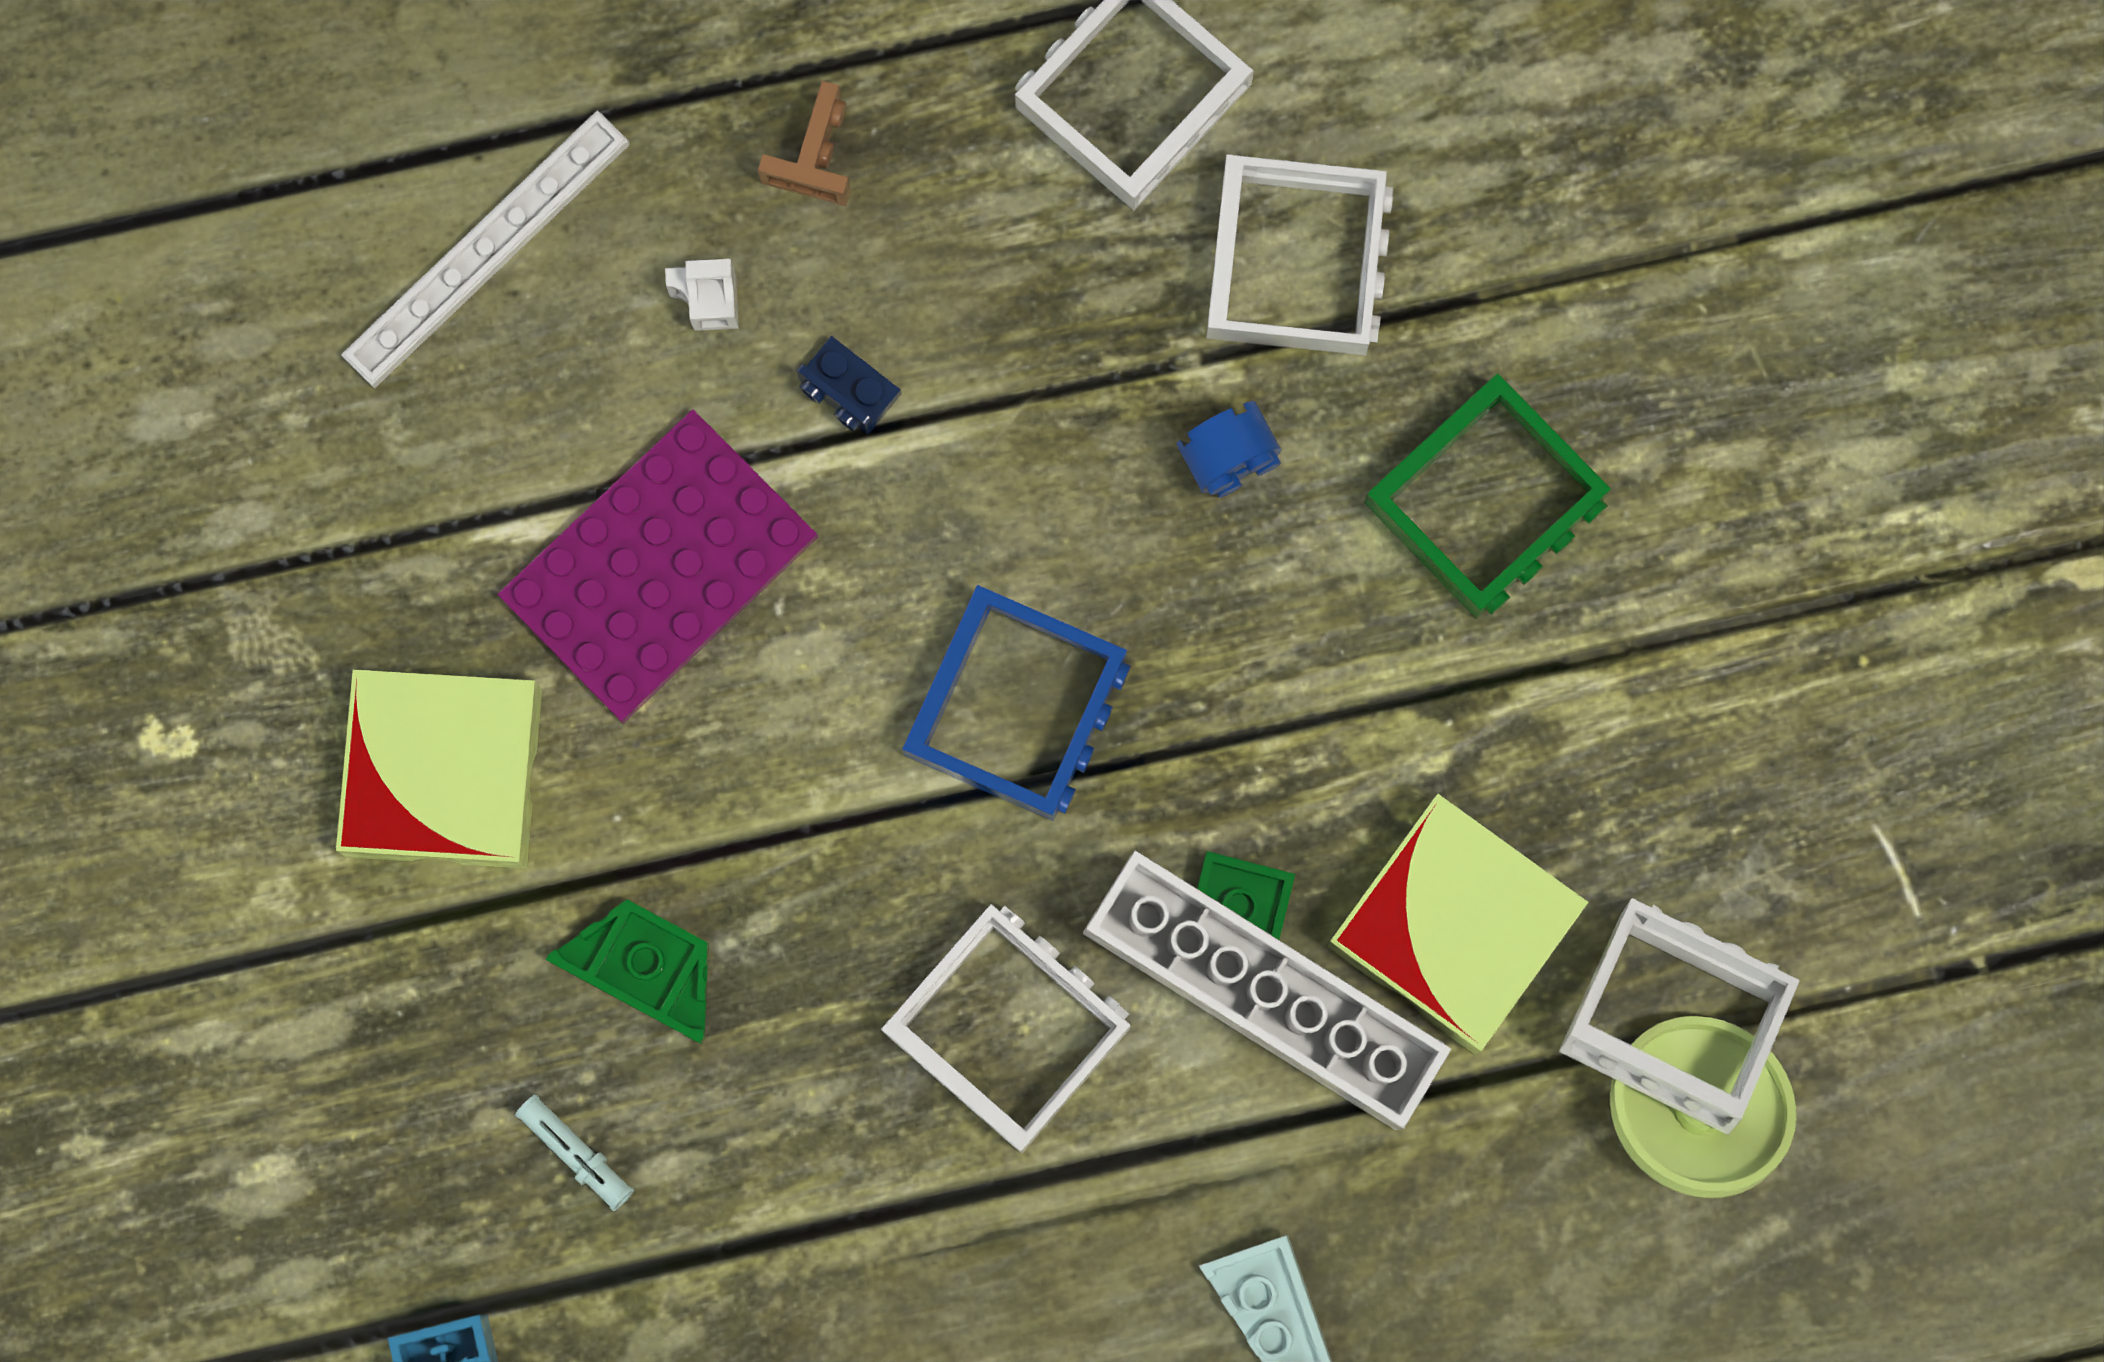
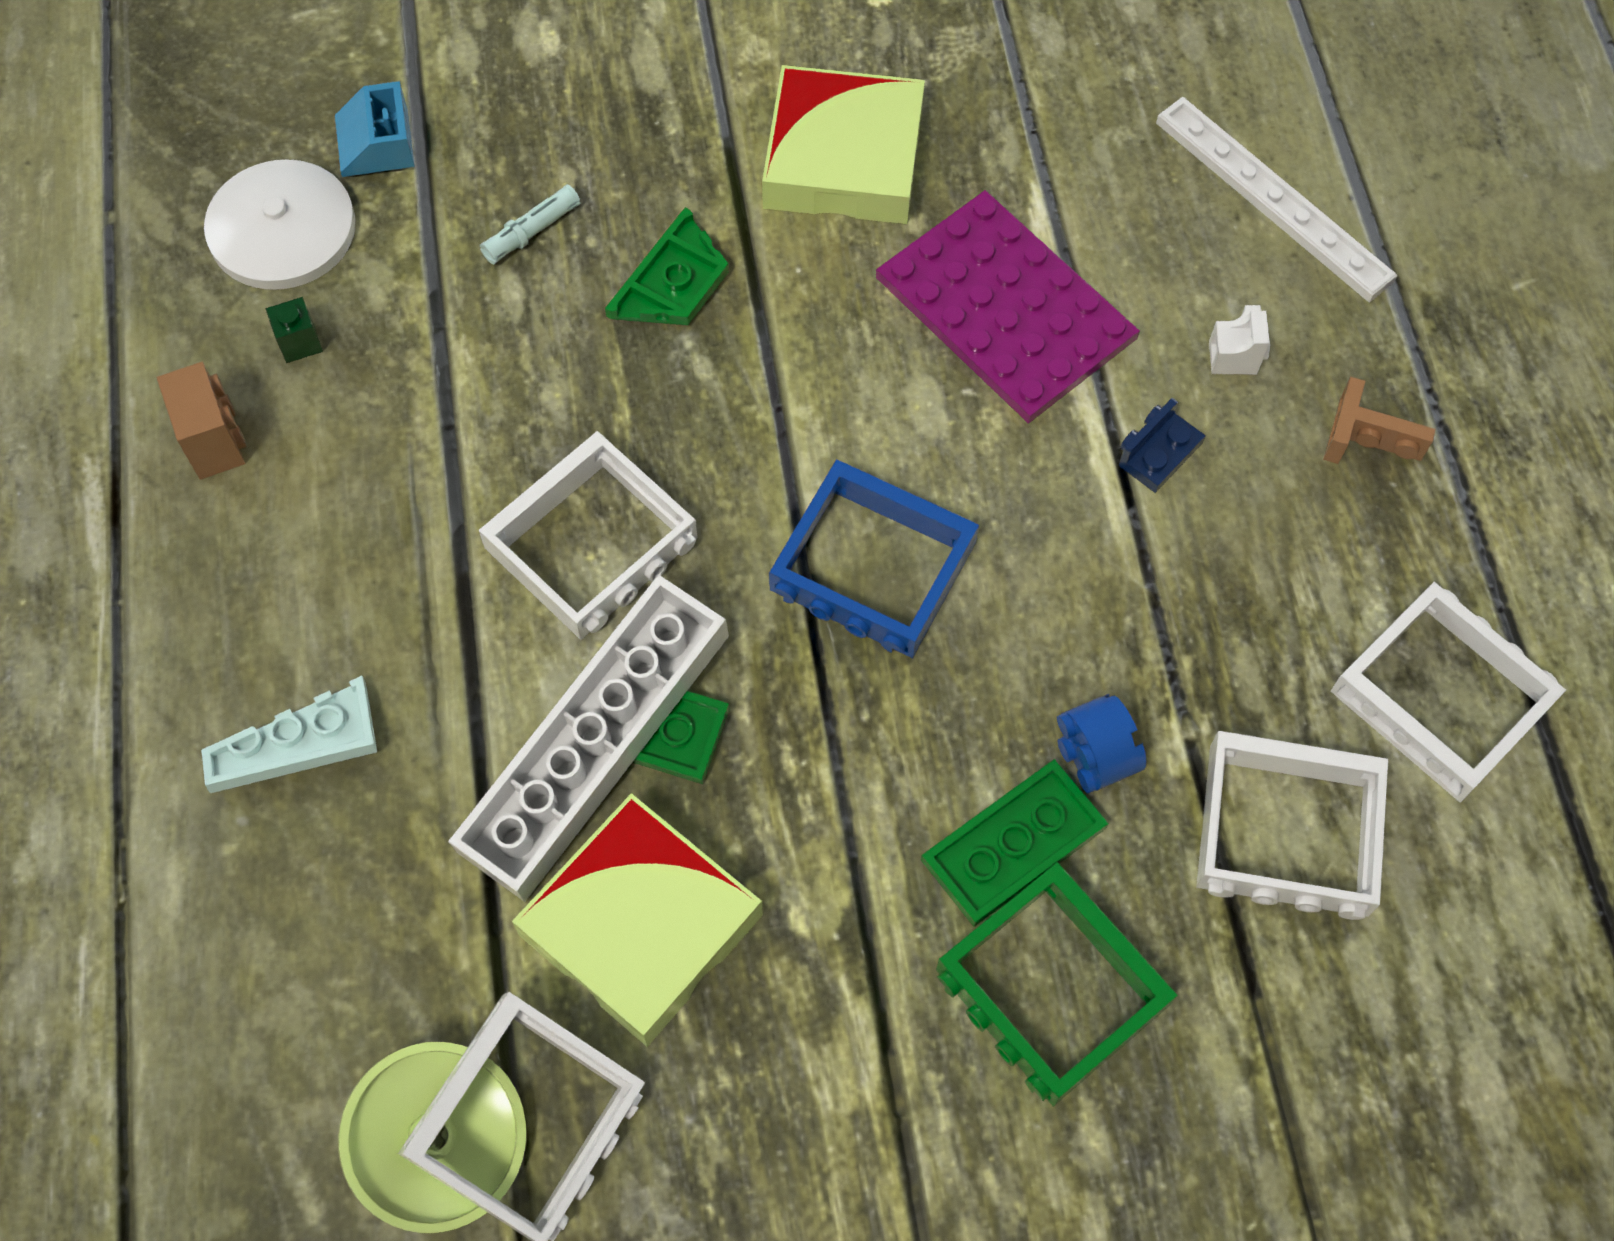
camera: 90 degrees right, 15 degrees down
none -> green plate [921,759,1109,927]

